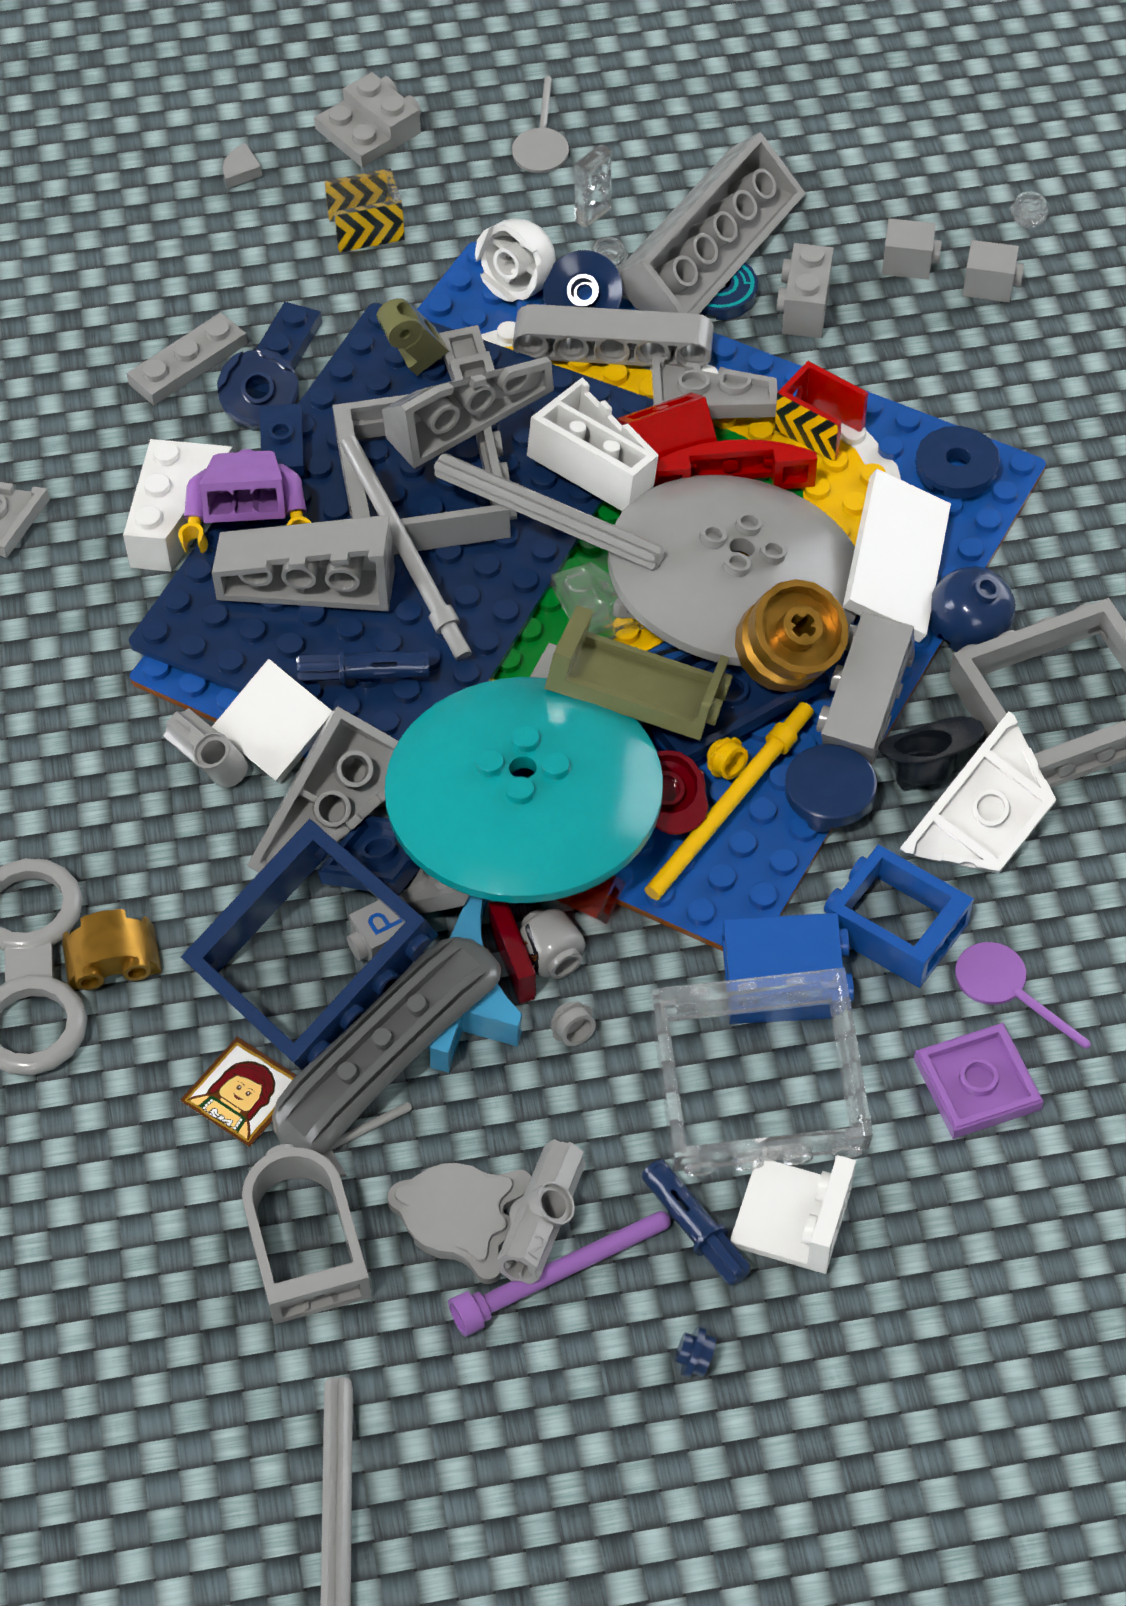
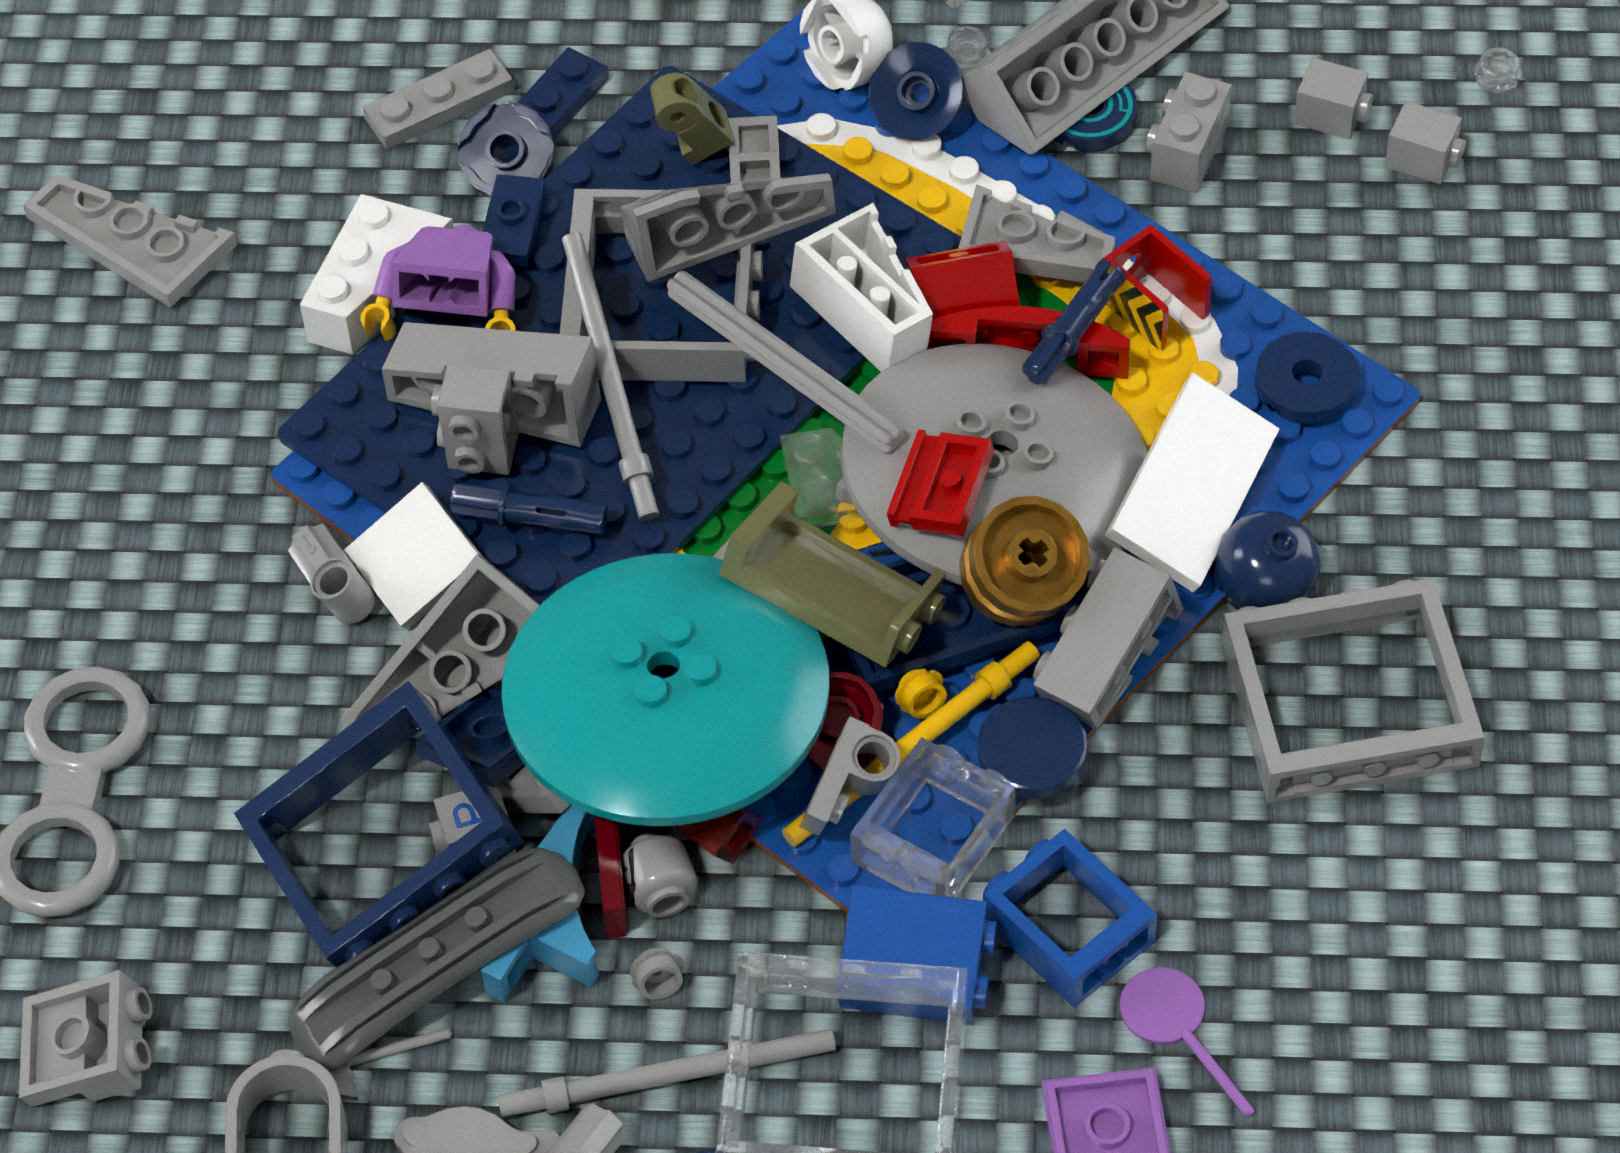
camera: 15 degrees right, 0 degrees up
pearl gold cylinder [62,909,162,990] -> none
sticker [180,1037,297,1147] -> none
light grey beam [512,304,714,368] -> none
black piece [878,716,985,790] -> none
white wing [900,711,1056,874] -> none
none -> light grey plate [19,970,152,1107]
none -> light grey brick [431,364,519,475]
none -> light grey bar [497,1028,836,1118]
none -> light grey plate [799,716,900,836]
none -> clear window [850,737,1015,898]
none -> red plate [886,429,994,537]
none -> dark blue axle [1022,259,1126,385]

